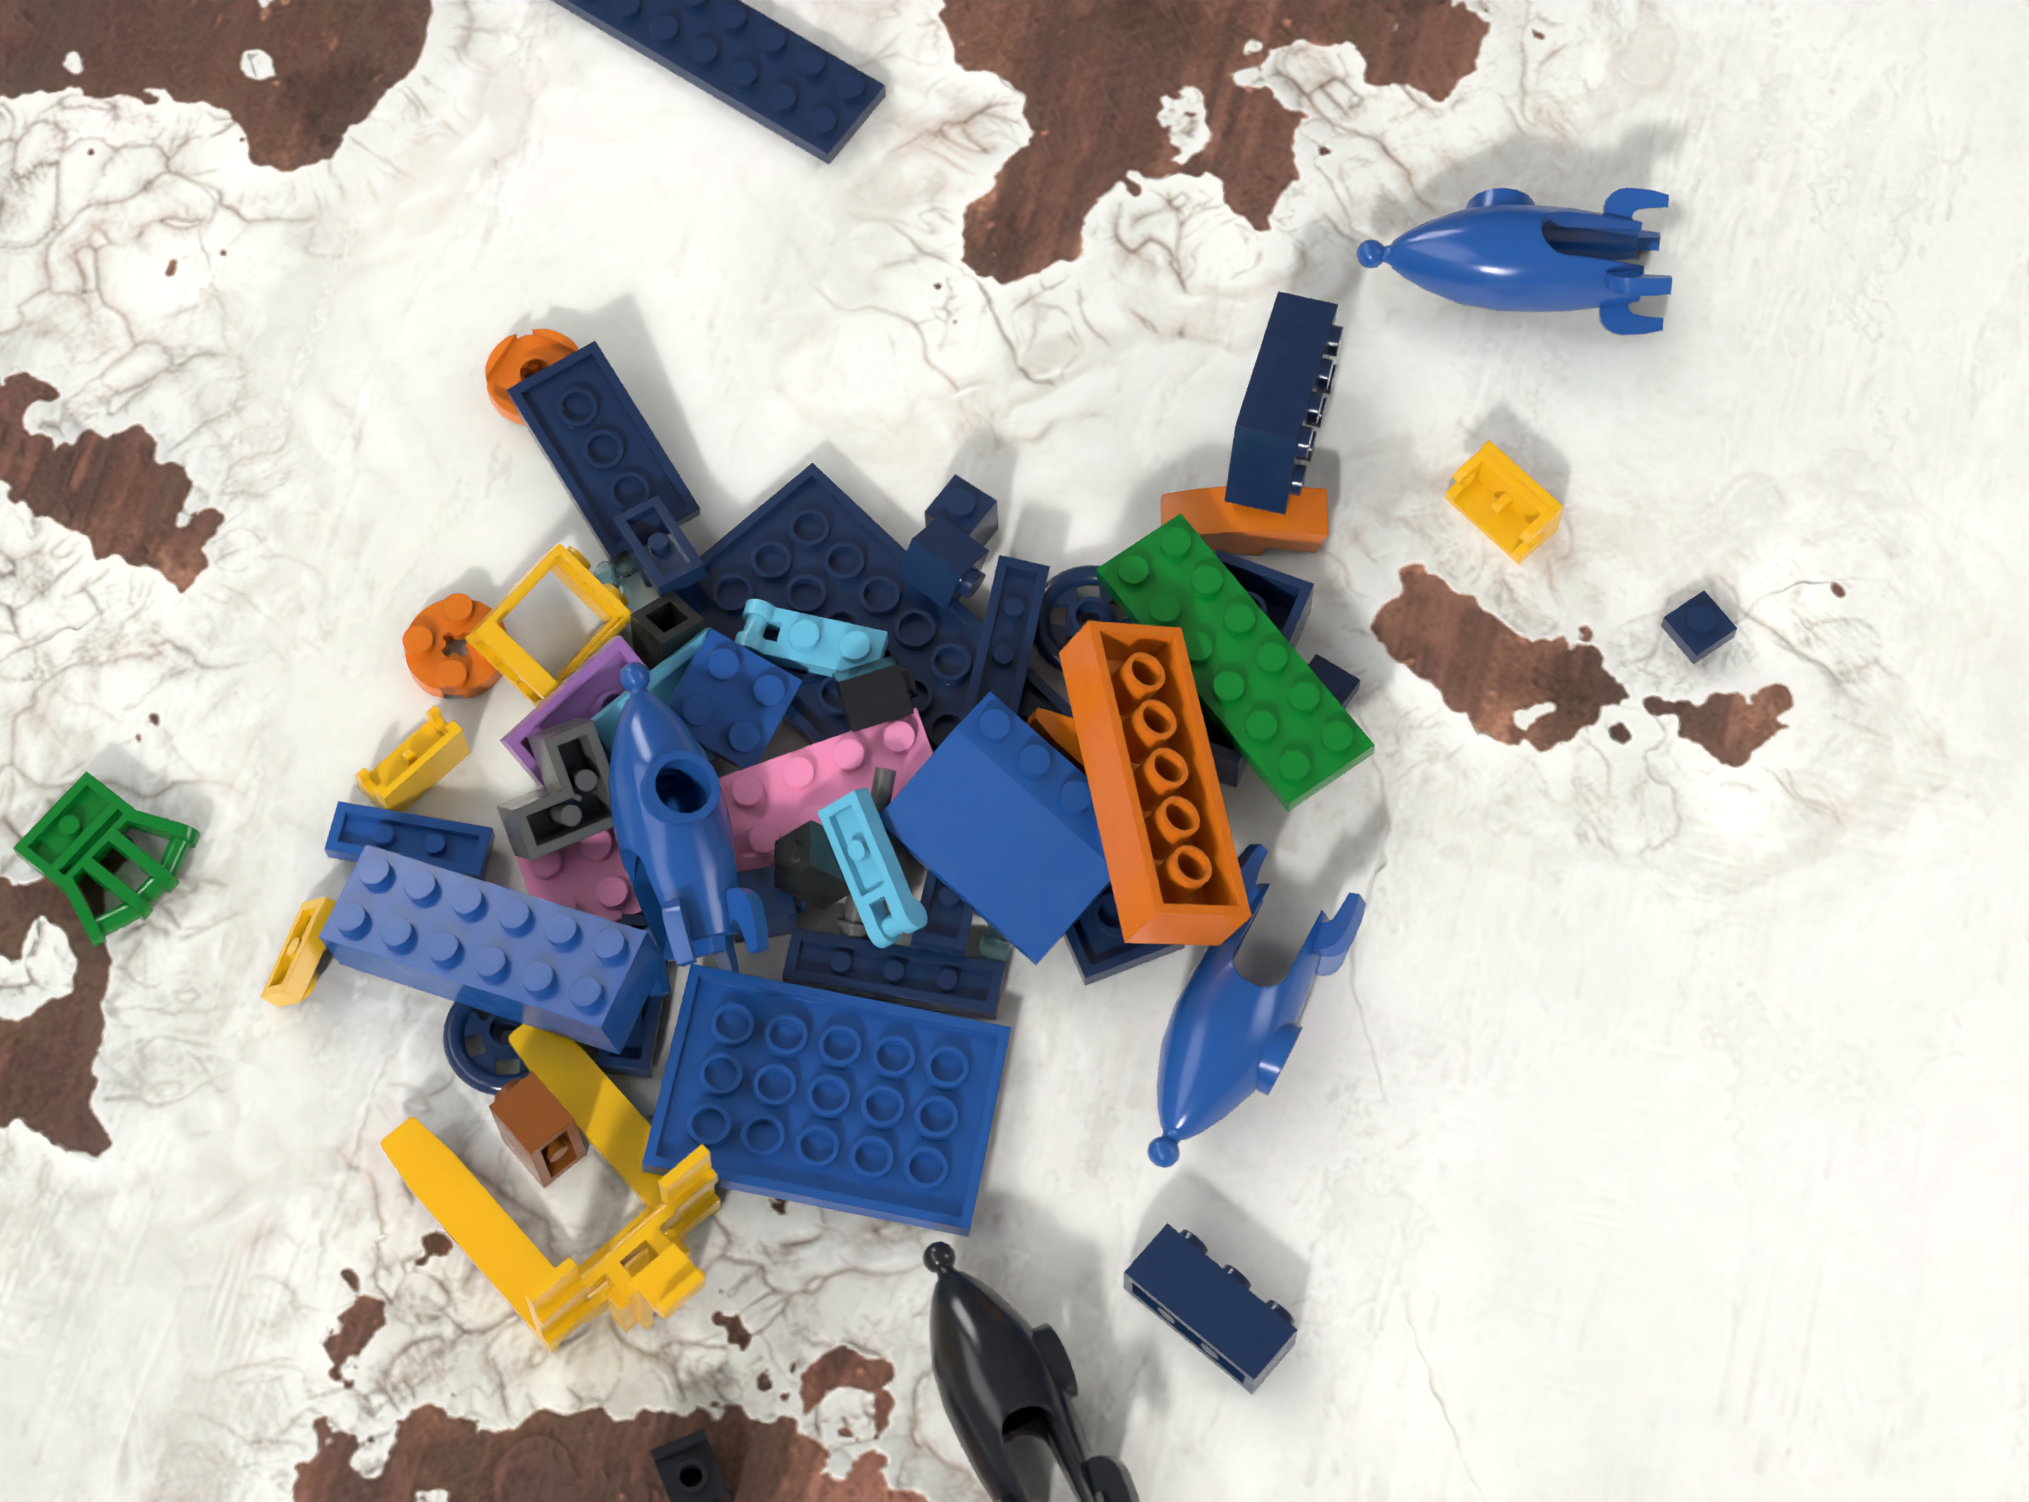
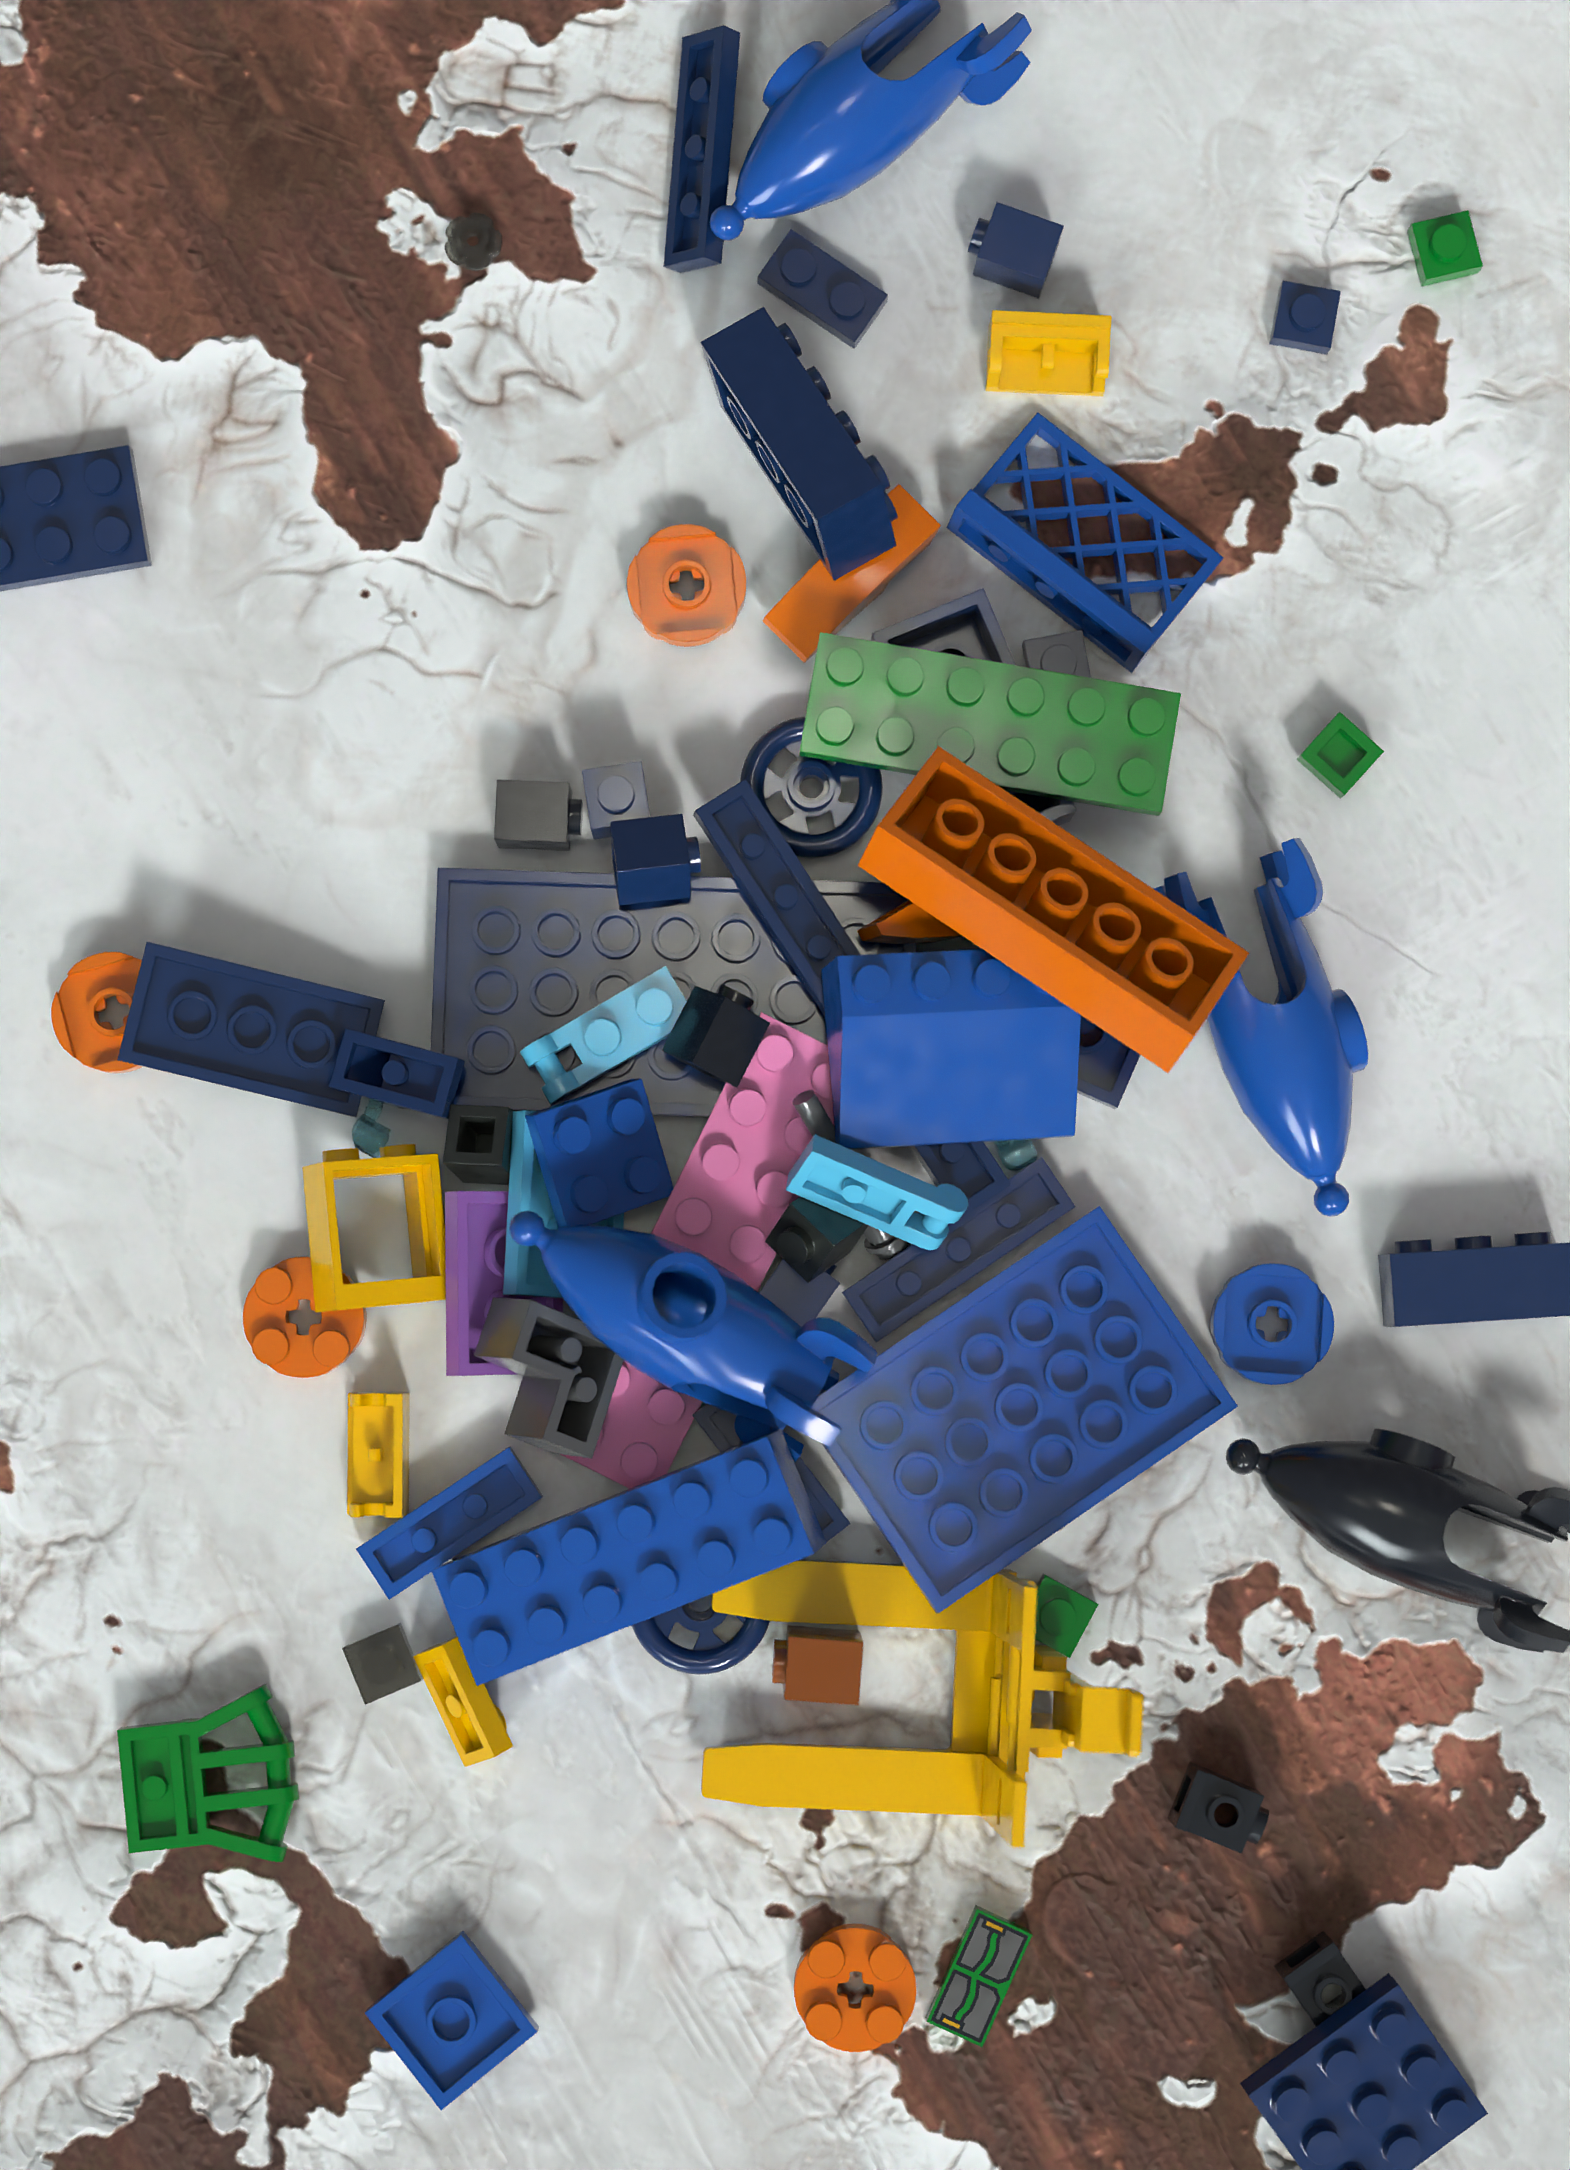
camera: 55 degrees left, 20 degrees up
none -> clear smoke plate [342,1622,423,1705]
none -> blue plate [365,1931,539,2110]
none -> clear smoke plate [444,213,503,271]
none -> black brick [494,780,583,851]
none -> orange plate [627,524,746,647]
none -> dark blue plate [663,25,740,273]
none -> dark blue plate [757,229,888,349]
none -> orange plate [794,1923,916,2052]
none -> tile [925,1905,1033,2047]
none -> blue fence [946,412,1223,673]
none -> dark blue brick [968,202,1064,299]
none -> green plate [1034,1573,1099,1658]
none -> blue plate [1210,1264,1334,1385]
none -> green plate [1296,712,1384,799]
none -> green plate [1407,210,1483,287]

